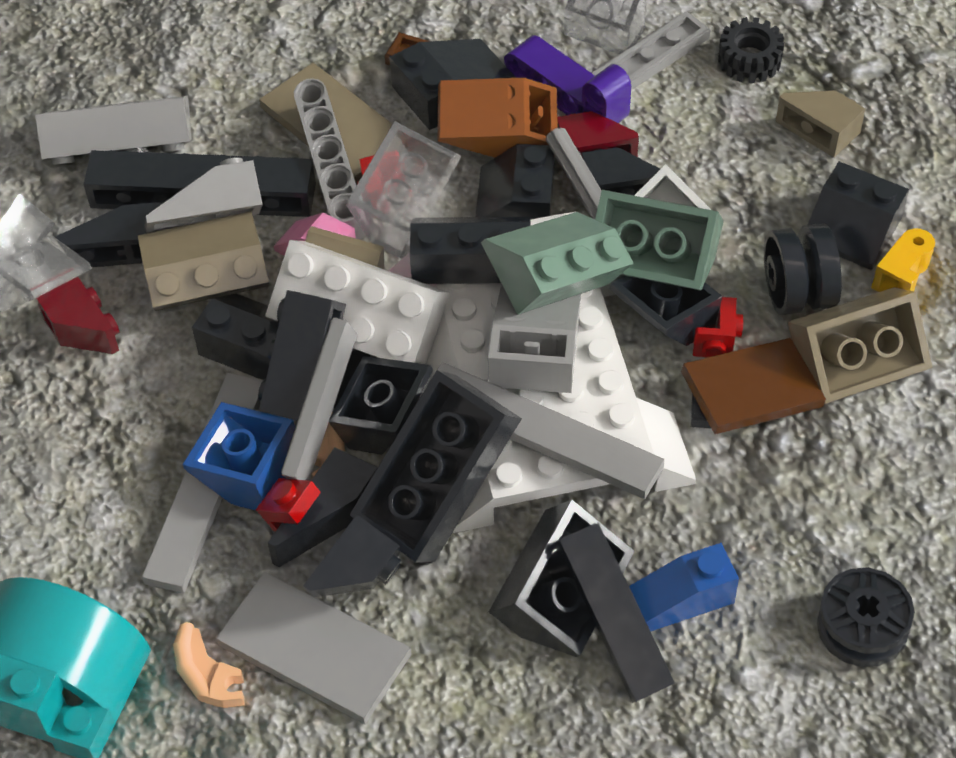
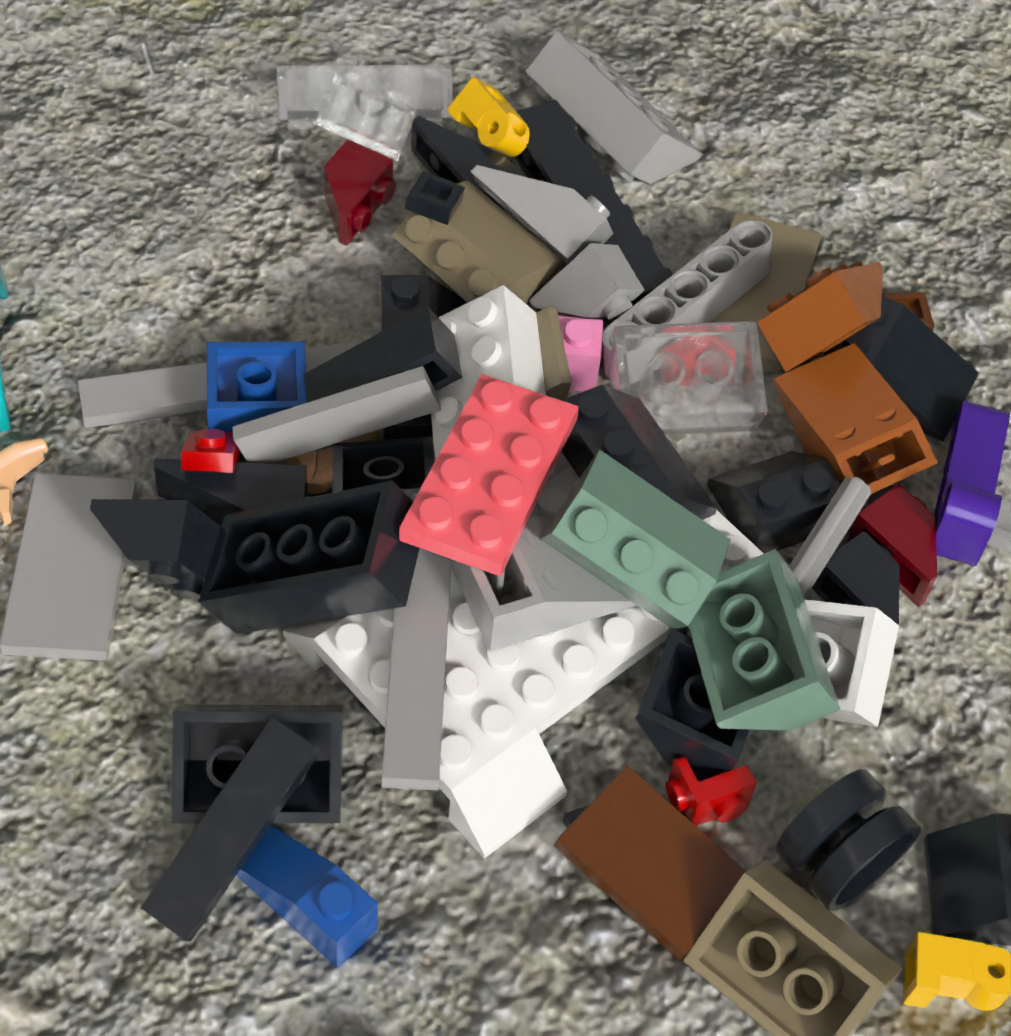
camera: 55 degrees right, 0 degrees up
none -> coral plate [399,374,579,577]
none -> black tile [404,171,465,225]
none -> yellow leg [446,76,530,157]
none -> light grey slope [529,243,644,320]
none -> dark orange slope [756,260,883,372]

